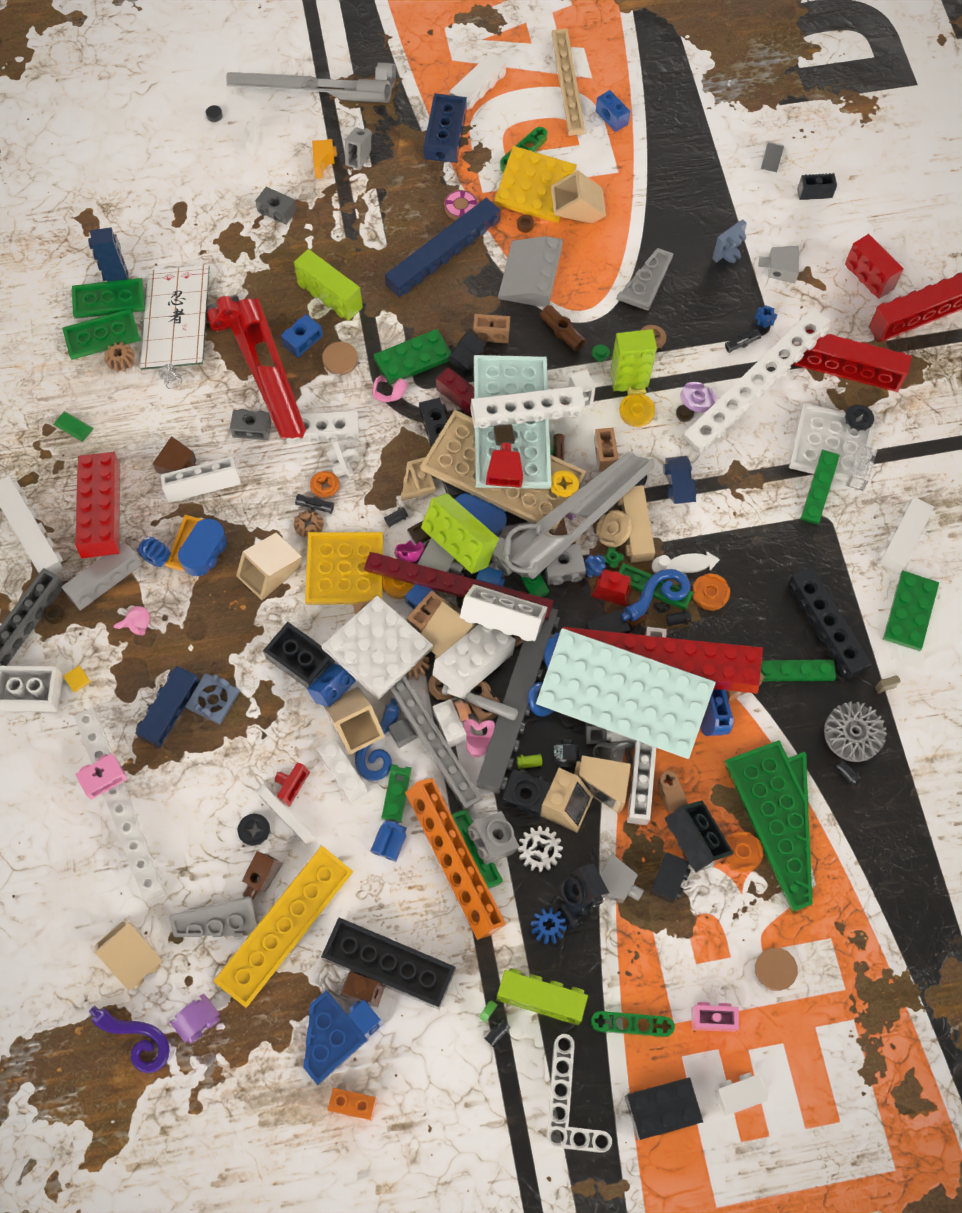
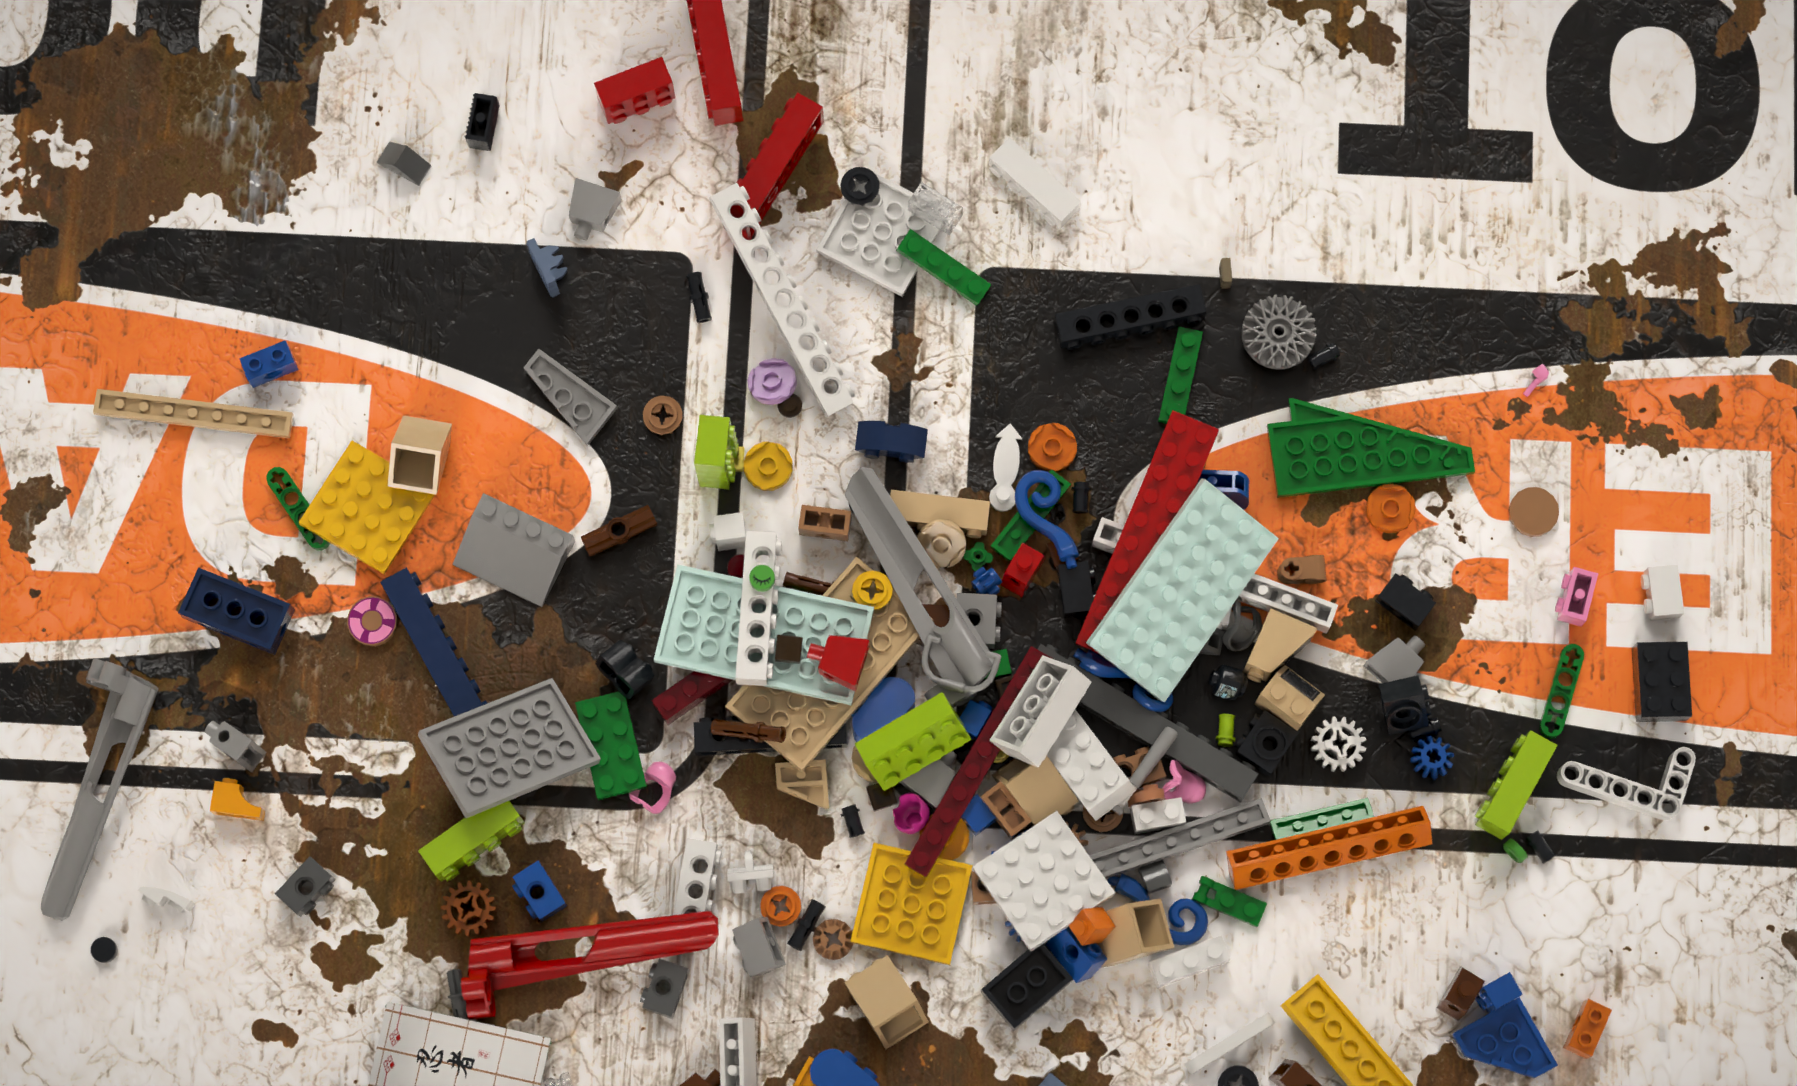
camera: 75 degrees left, 10 degrees up
red tile [274,762,310,807] -> none
black brick [321,917,456,1010] -> none
medium nougat tile [322,342,358,375] -> none
blue piece [370,820,407,862] -> none
white brick [449,52,506,110] -> none
light grey brick [467,811,520,865] -> none
medium nougat brick [473,314,510,343] -> none
reddish brown tile [517,215,534,233] -> none
green plate [592,345,610,362] -> none
black brick [664,800,734,873] -> none
blue gear [754,305,778,328] -> none
green plate [883,570,939,652] -> none
none -> light grey plate [418,678,601,818]
none -> dark orange gear [441,880,497,937]
none -> reddish brown pin [711,719,786,743]
none -> light grey brick [732,917,786,977]
none -> bright green tile [749,565,775,592]
none -> orange brick [1069,907,1116,946]
none -> bright pink hand [1523,364,1549,397]

